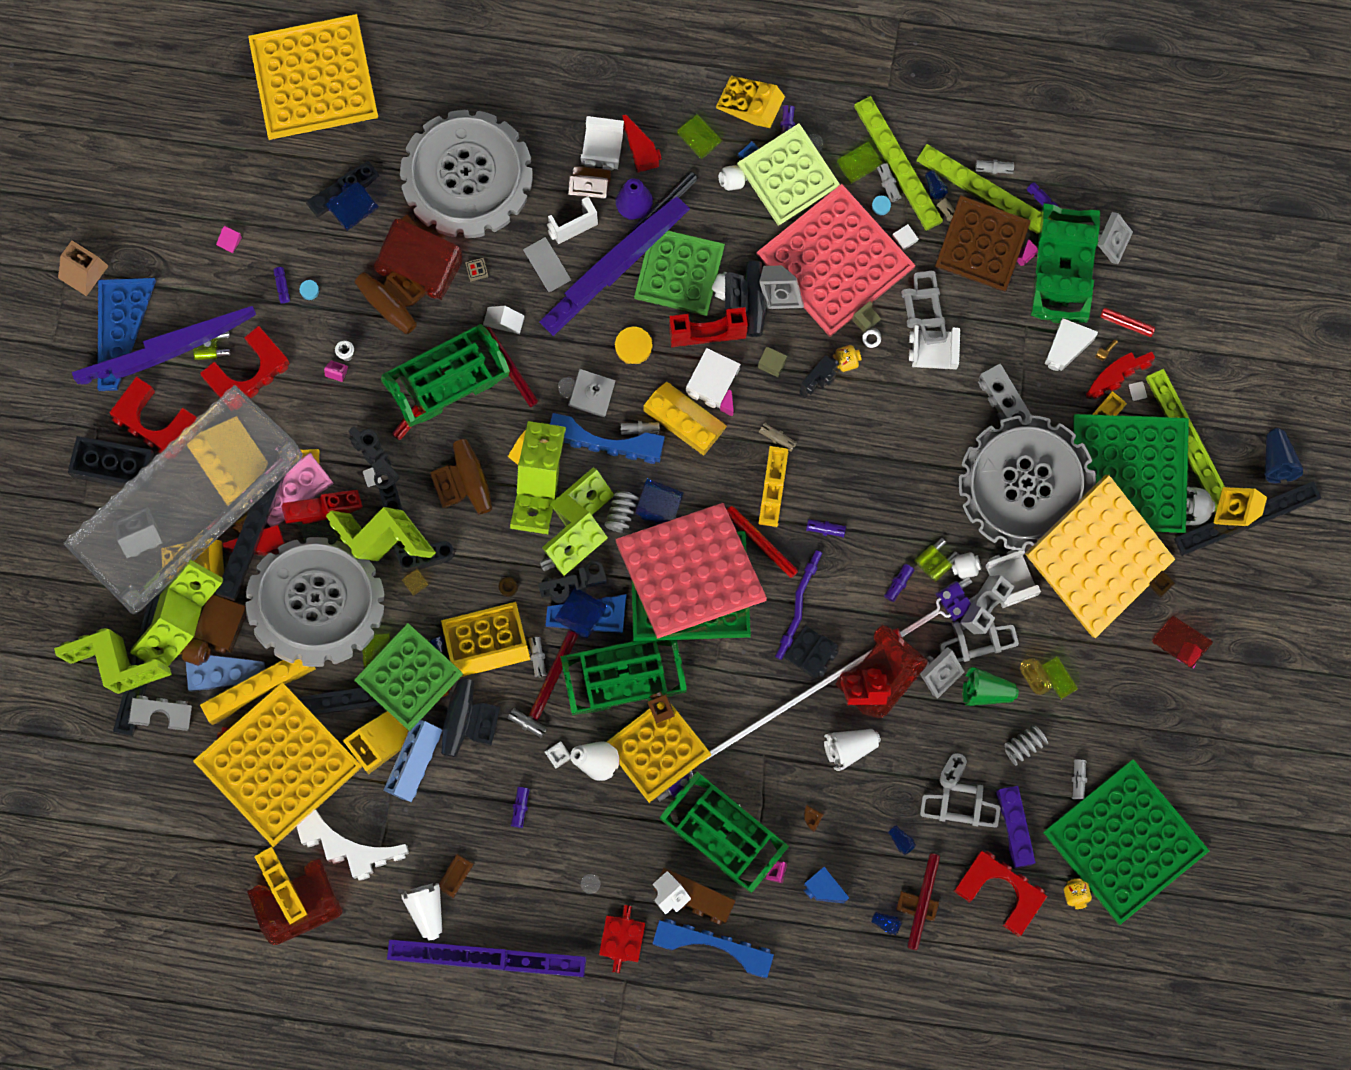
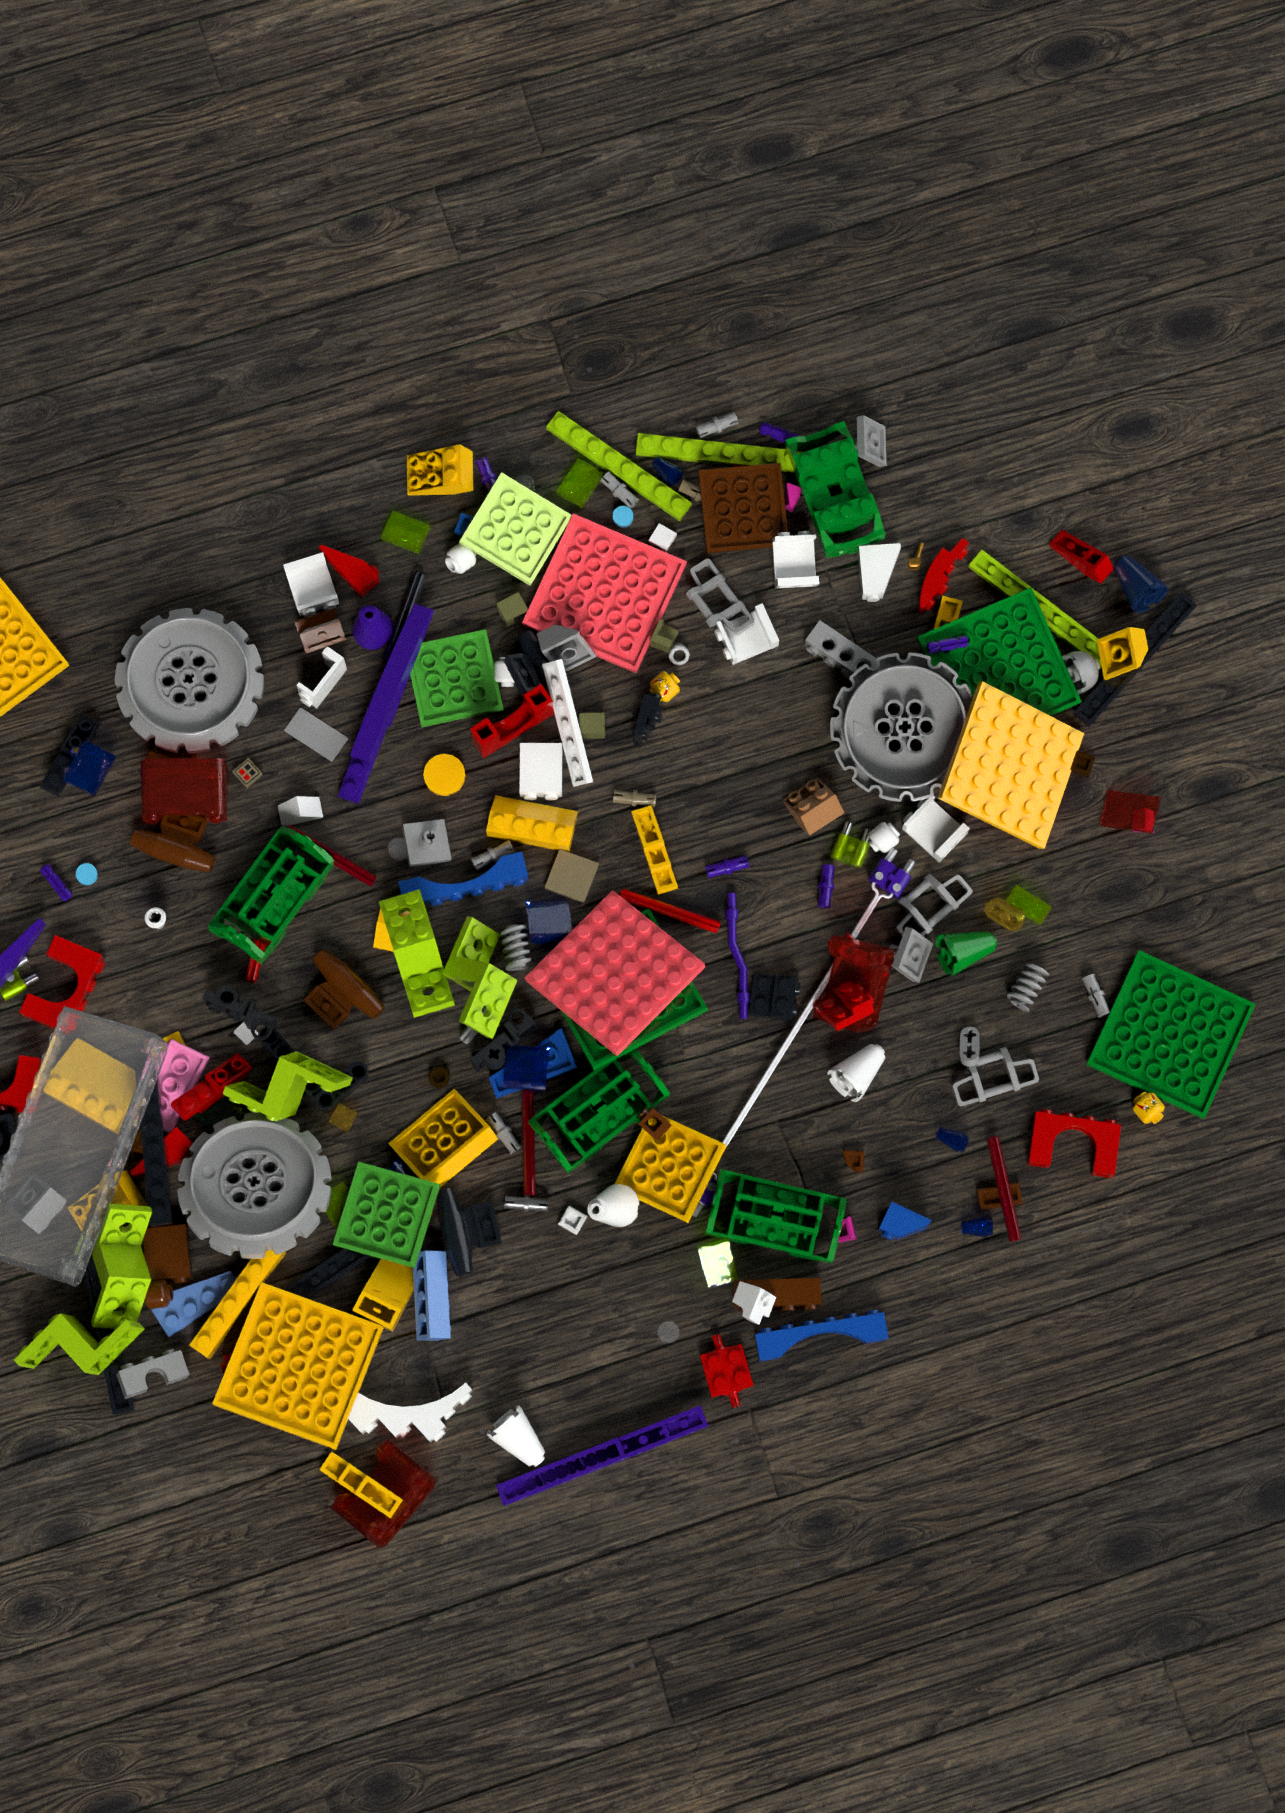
camera: 25 degrees left, 0 degrees up
dark pink slope [324,360,348,382] -> none
reddish brown tile [439,854,474,898] -> none
dark purple pin [511,787,530,828] -> none
dark pink slope [720,390,734,416] -> none
light grey arch [960,575,1014,634] -> none
dark purple arch [996,786,1035,869] -> none
red axle [1100,308,1155,337] -> none
white sticker [1129,382,1147,401] -> none
none -> olive panel [496,592,528,627]
none -> white plate [542,659,593,787]
none -> dark tan tile [545,849,599,903]
none -> clear neon green plate [697,1238,738,1288]
none -> white panel [772,531,819,588]
none -> medium nougat slope [782,778,844,836]
none -> dark purple axle [927,635,968,654]
none -> red slope [1049,530,1114,584]

